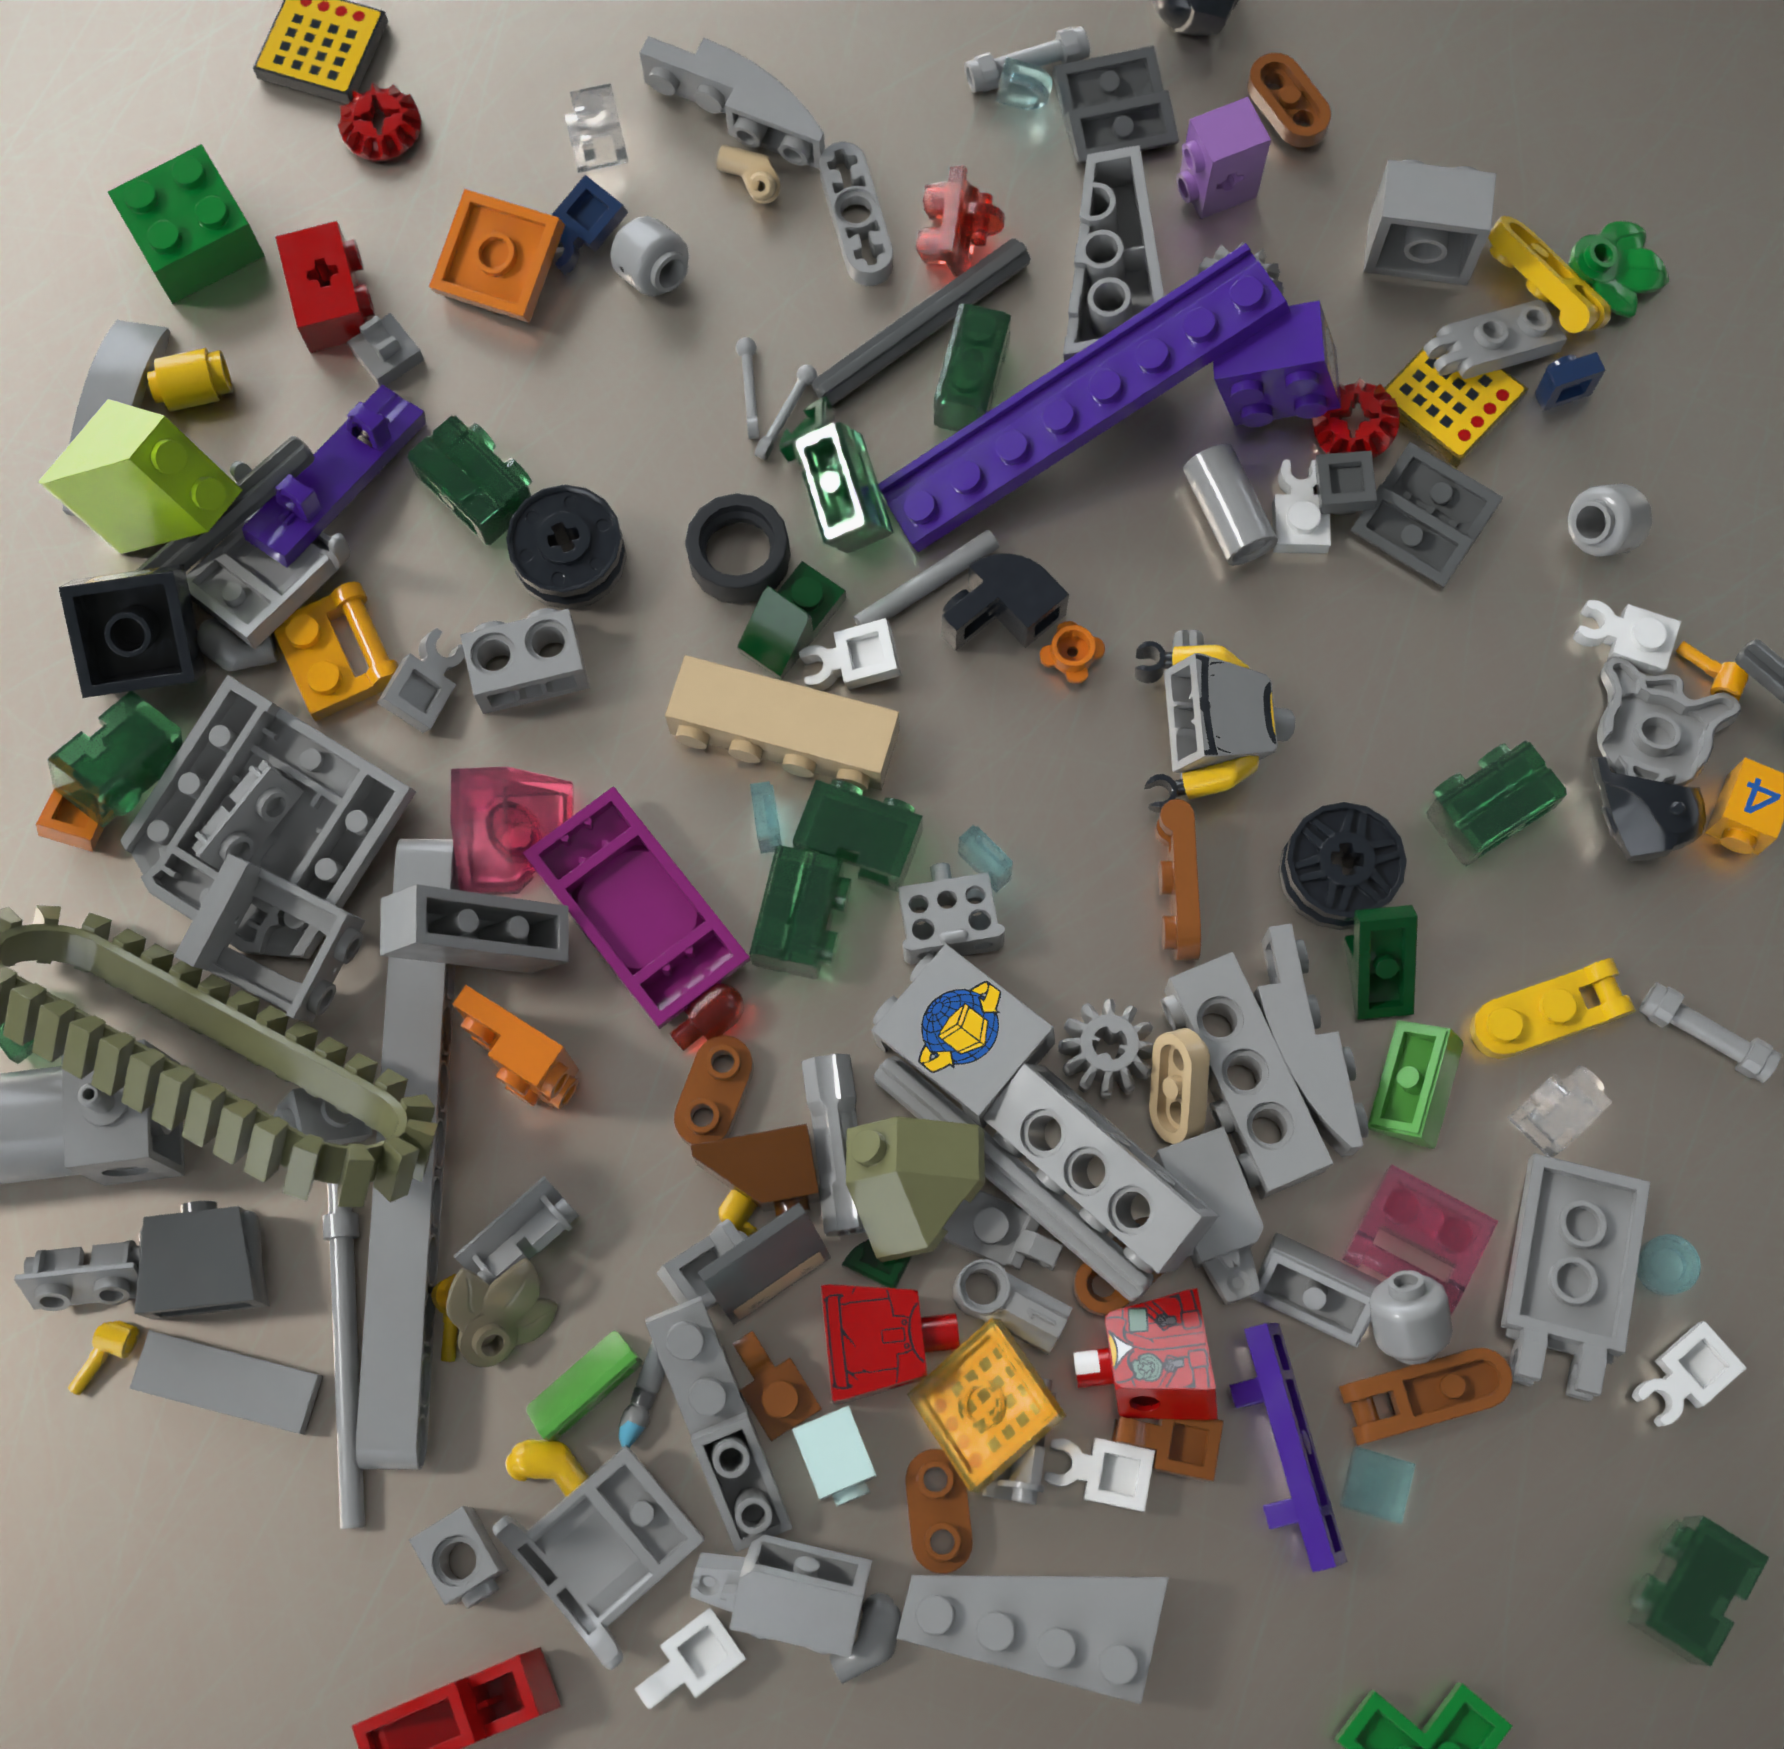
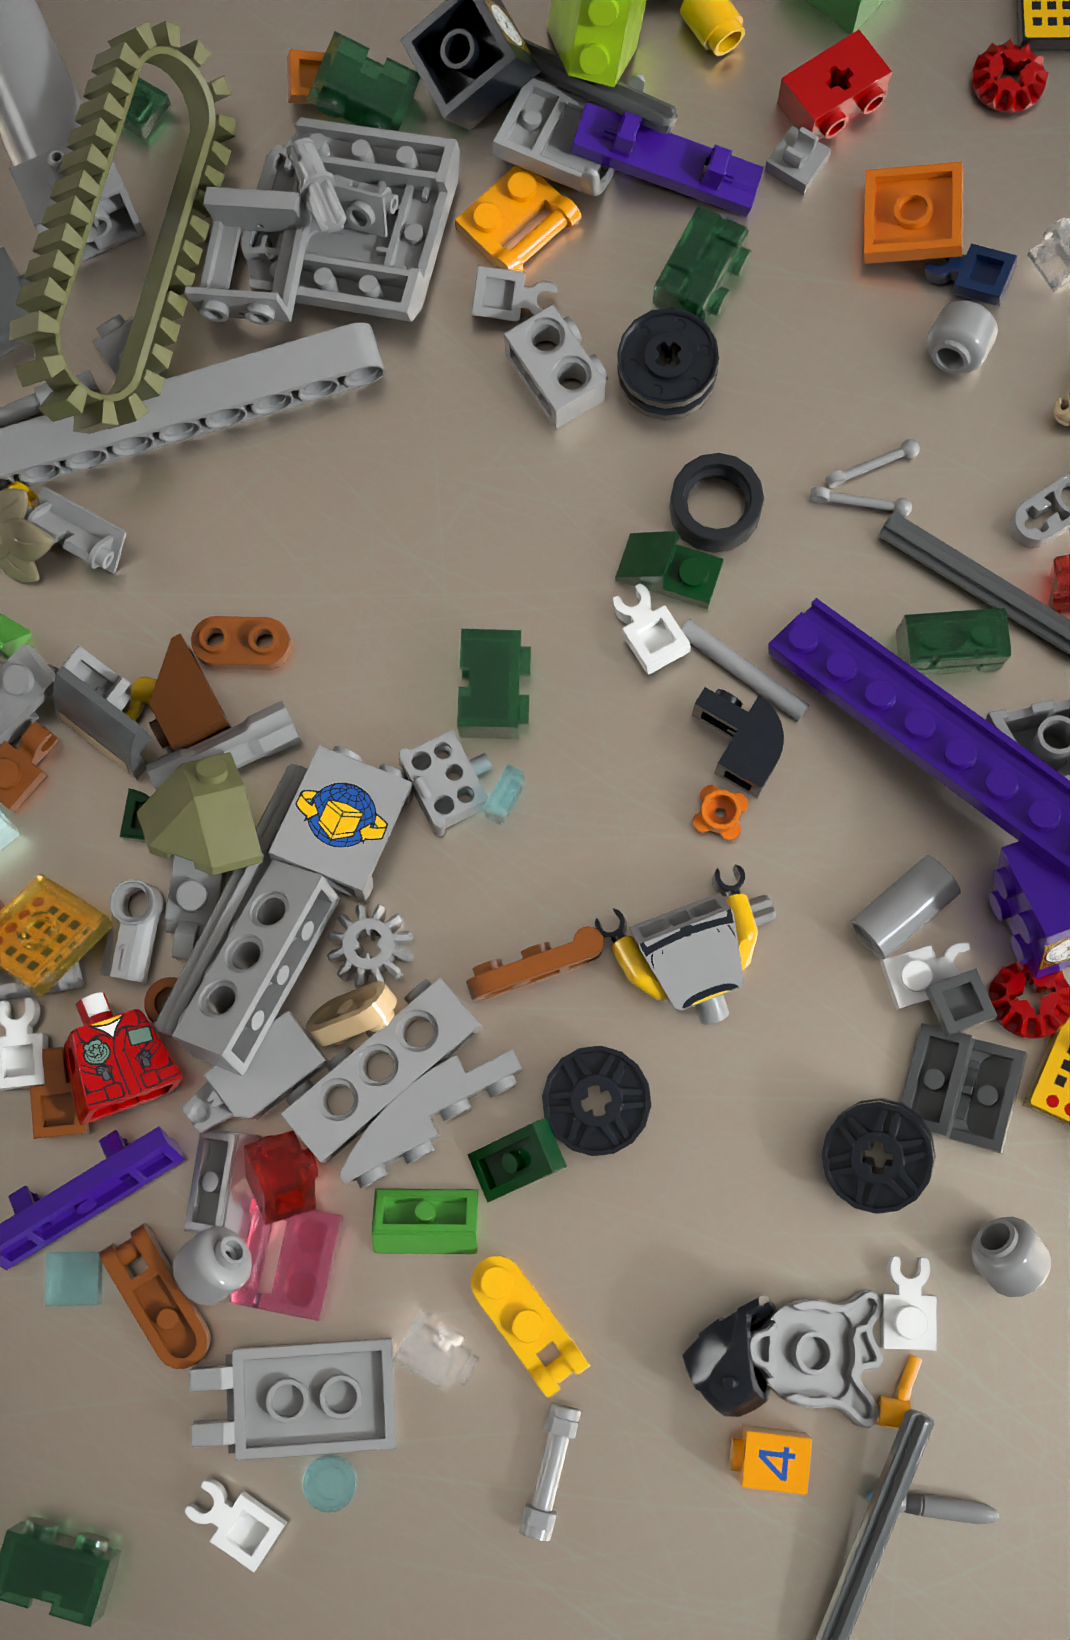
camera: 75 degrees right, 5 degrees up
light grey arm [196,618,278,671] -> none
light grey brick [380,884,569,974] -> none
clear pink slope [450,766,574,895] -> none
orange plate [452,985,579,1109] -> none
magenta slope [523,786,750,1029] -> none
tan brick [665,655,900,792] -> none
clear red cylinder [669,983,744,1051] -> none
clear green brick [749,845,852,979] -> none
clear light blue tile [750,781,782,854] -> none
dark green tile [779,397,835,463] -> none
clear green brick [792,421,894,553] -> none
red torso [821,1284,960,1405] -> none
clear green brick [1426,740,1567,867] -> none
none -> clear red brick [244,1130,318,1225]
none -> light grey axle [286,138,347,234]
none -> black wheel [821,1098,936,1214]

